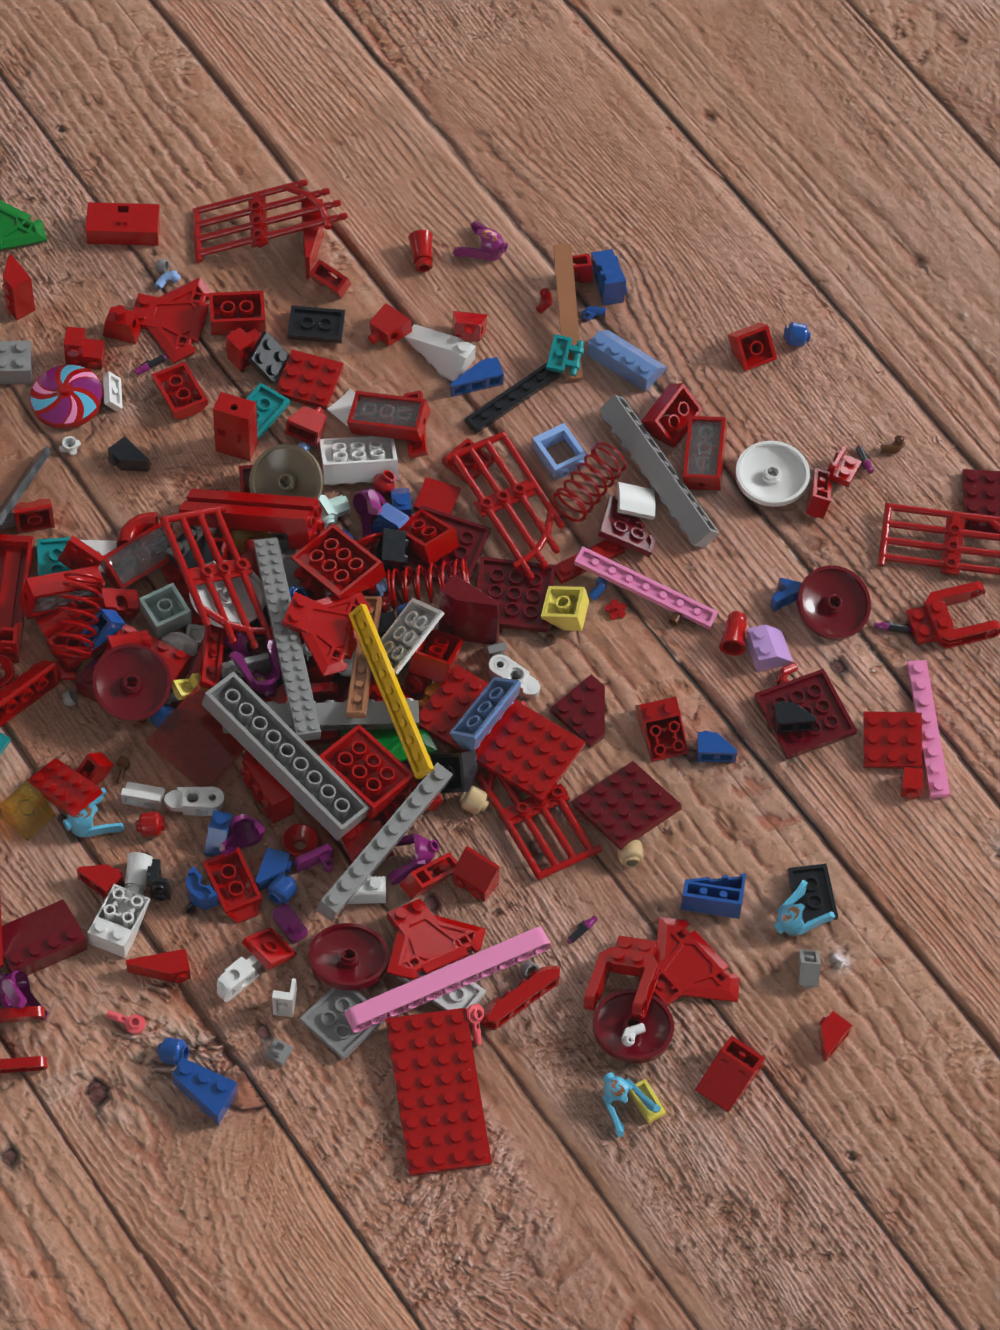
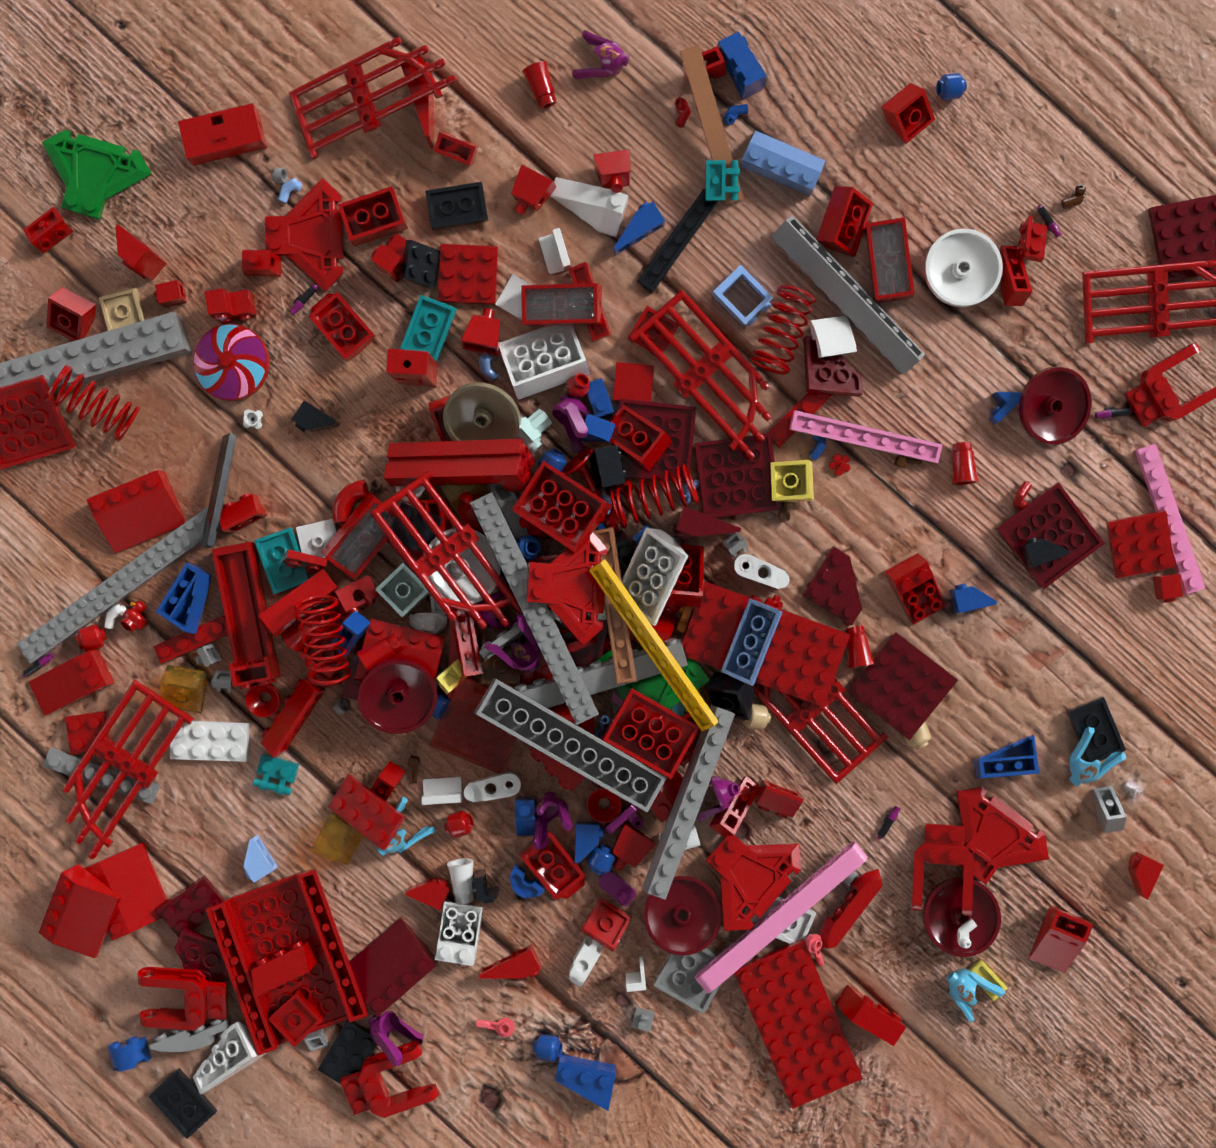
camera: 15 degrees left, 30 degrees up
white plate [103,371,123,411] -> none
lavender slope [745,625,793,672] -> none
none -> red brick [154,280,187,307]
none -> white panel [539,228,571,275]
none -> red torso [612,822,656,871]
none -> red wedge [835,984,907,1046]
none -> red plant [845,625,875,668]

